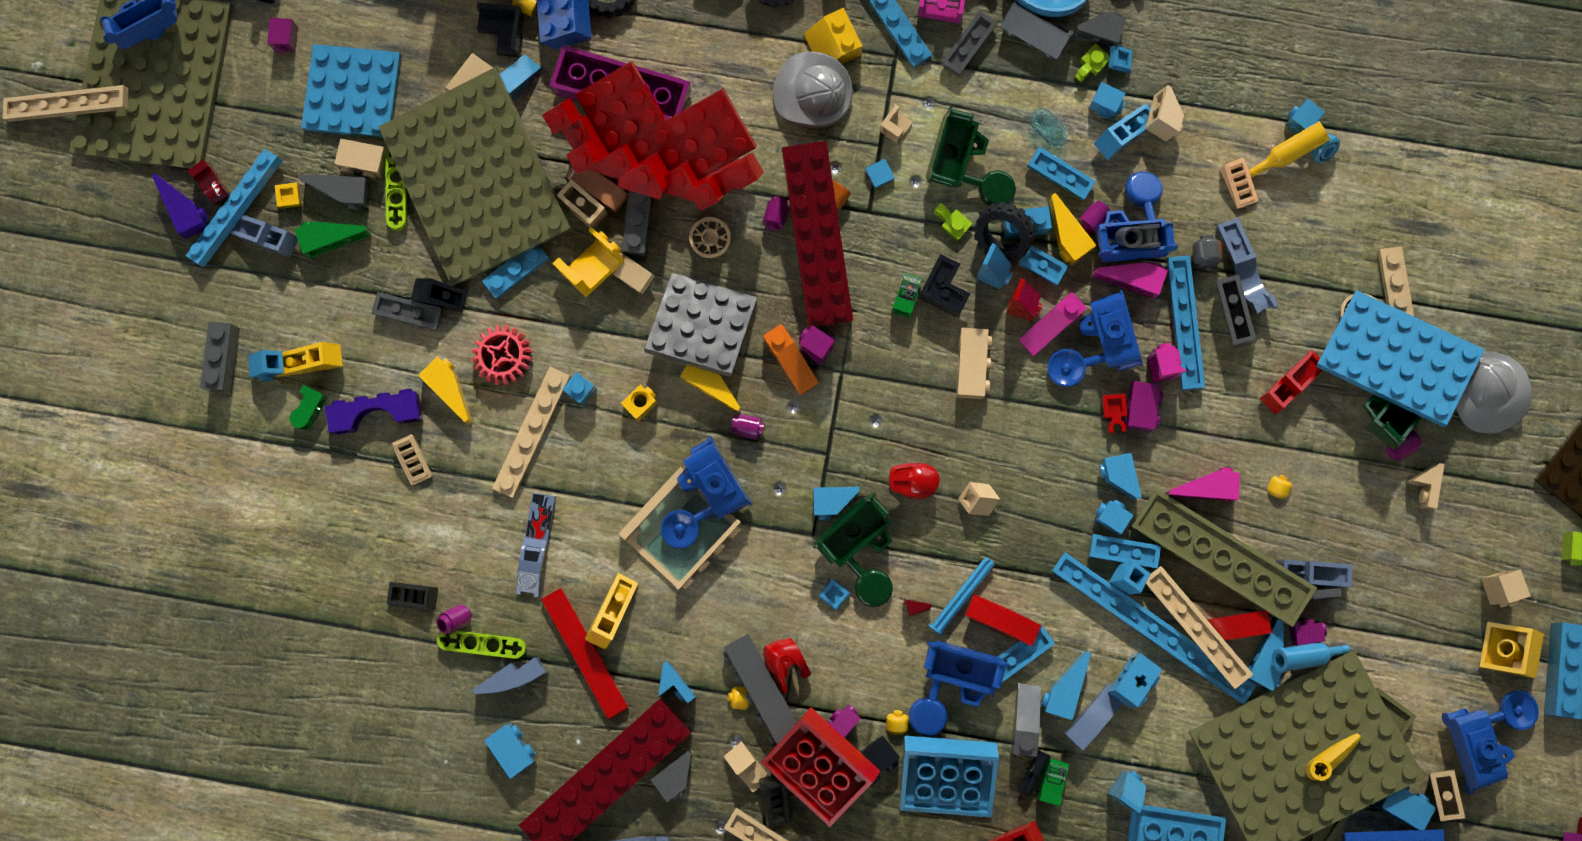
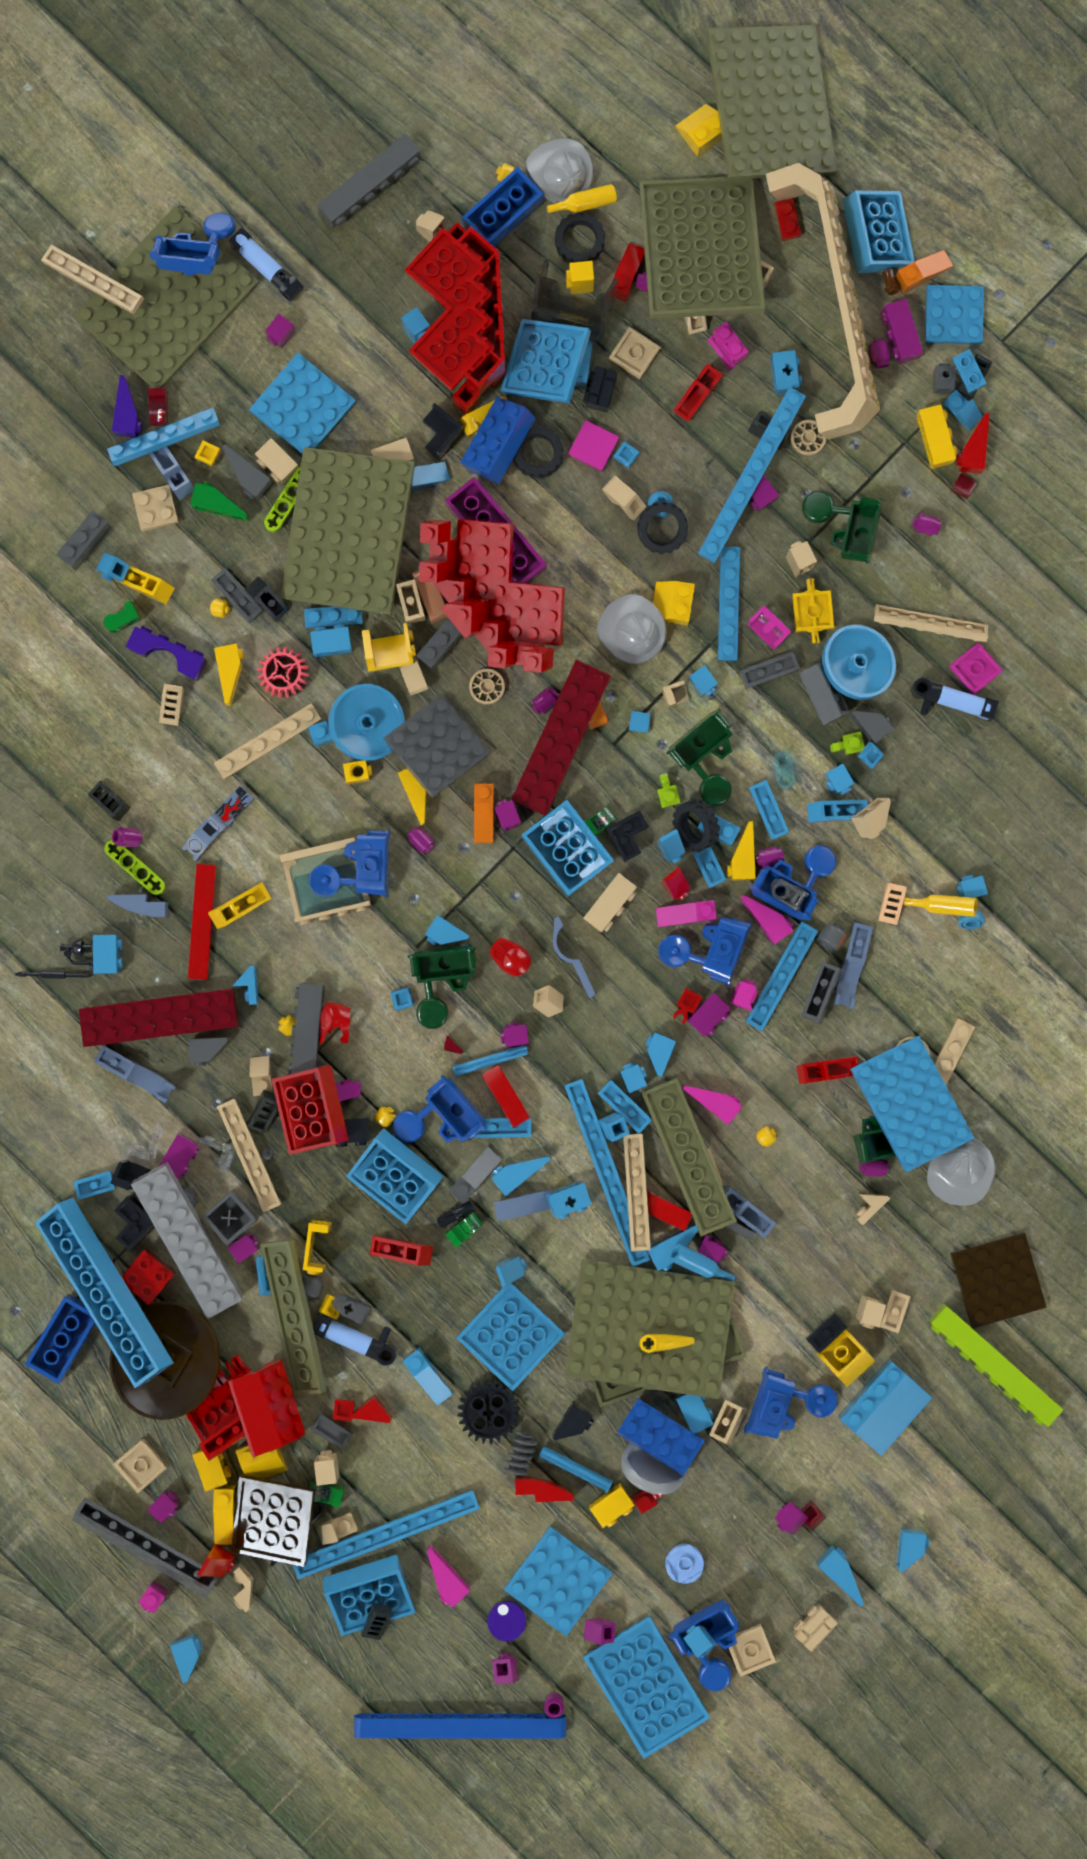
camera: 30 degrees right, 5 degrees up
none -> black piece [15,938,93,979]
none -> tan plate [132,485,179,532]
none -> yellow piece [210,598,231,618]
none -> dark azure brick [310,625,353,658]
none -> dark azure dish [328,684,405,761]
none -> magenta brick [500,1022,529,1047]
none -> dark azure slope [521,800,614,897]
none -> sand blue piece [552,917,596,998]
none -> dark azure brick [688,665,718,698]
none -> black plate [805,1312,848,1354]
none -> tan plate [880,1290,911,1333]

